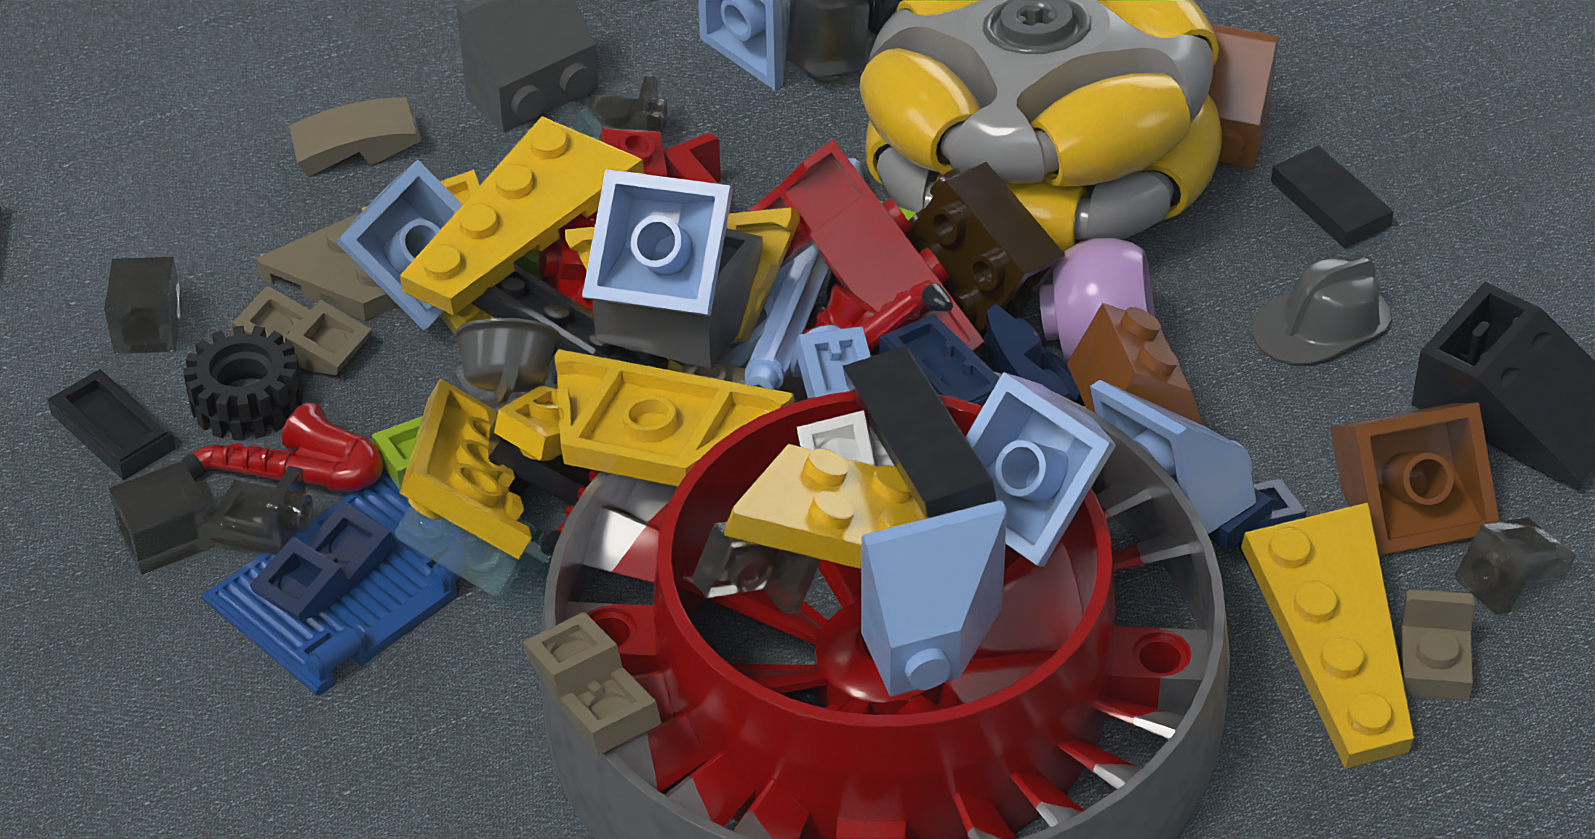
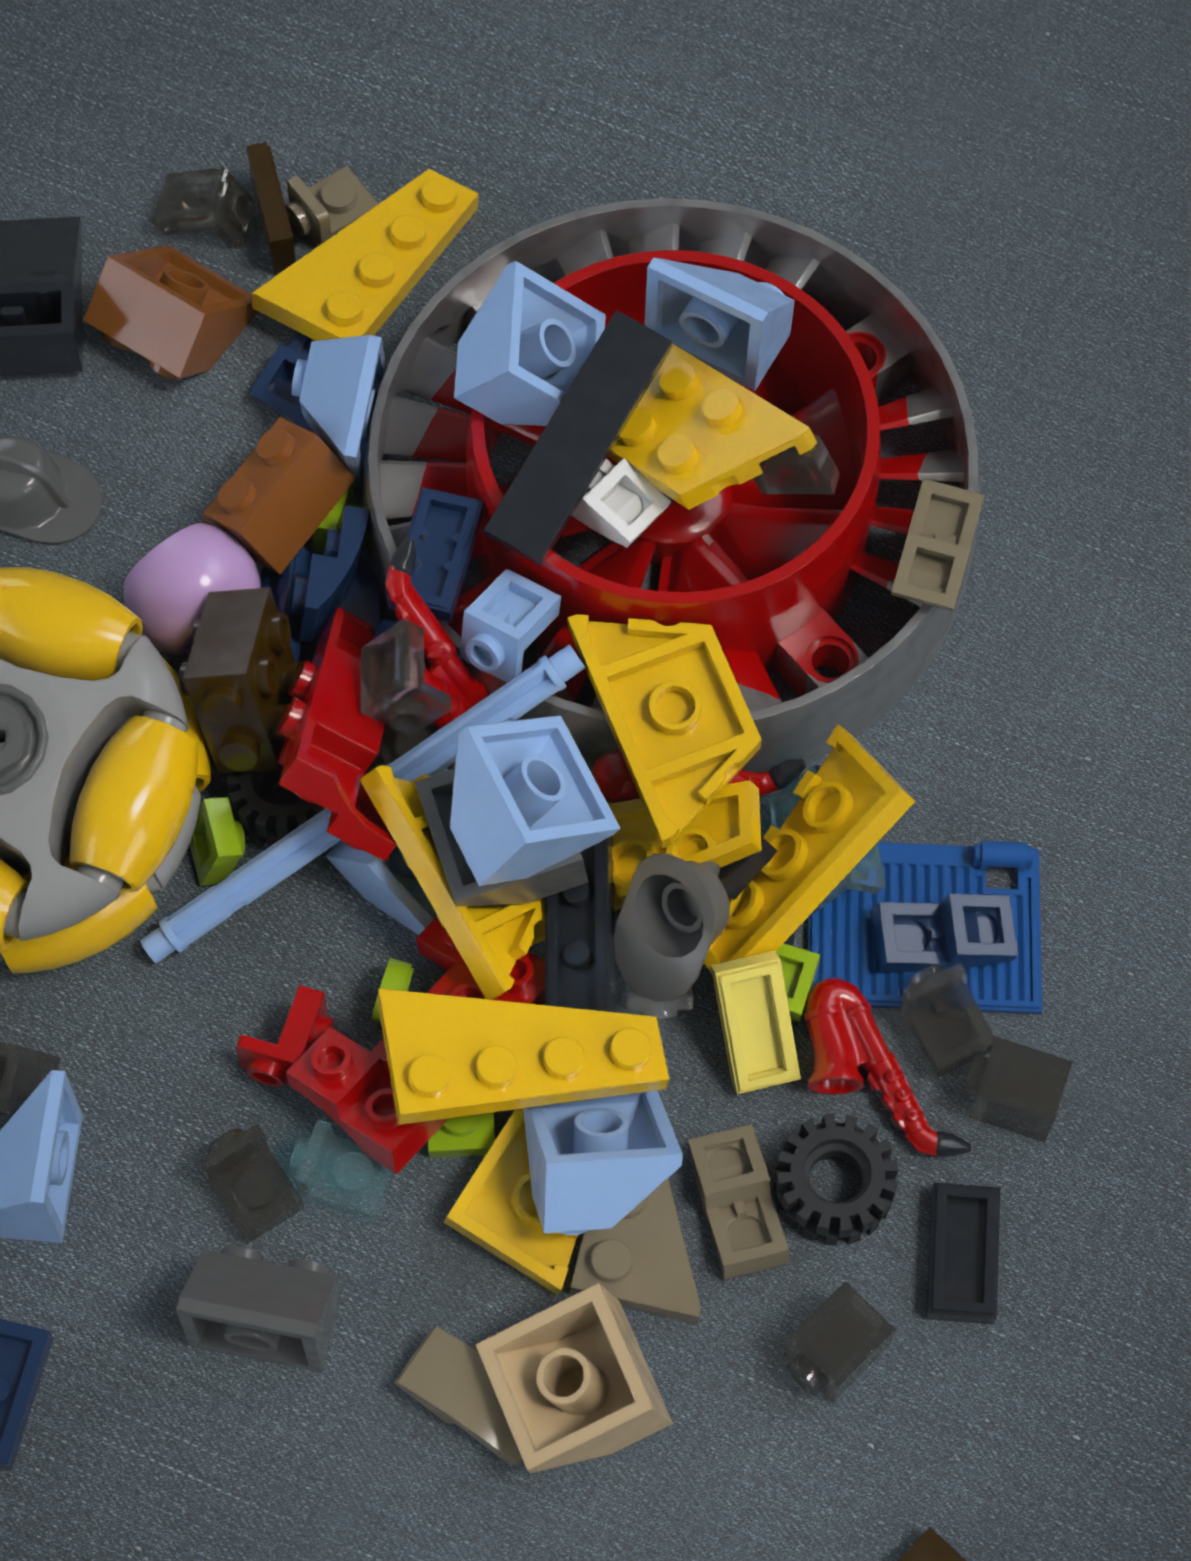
camera: 135 degrees left, 20 degrees up
none -> dark brown tile [246,142,296,275]
none -> clear smoke bracket [361,619,451,735]
none -> tan slope [475,1283,673,1473]
none -> light yellow tile [711,950,801,1095]

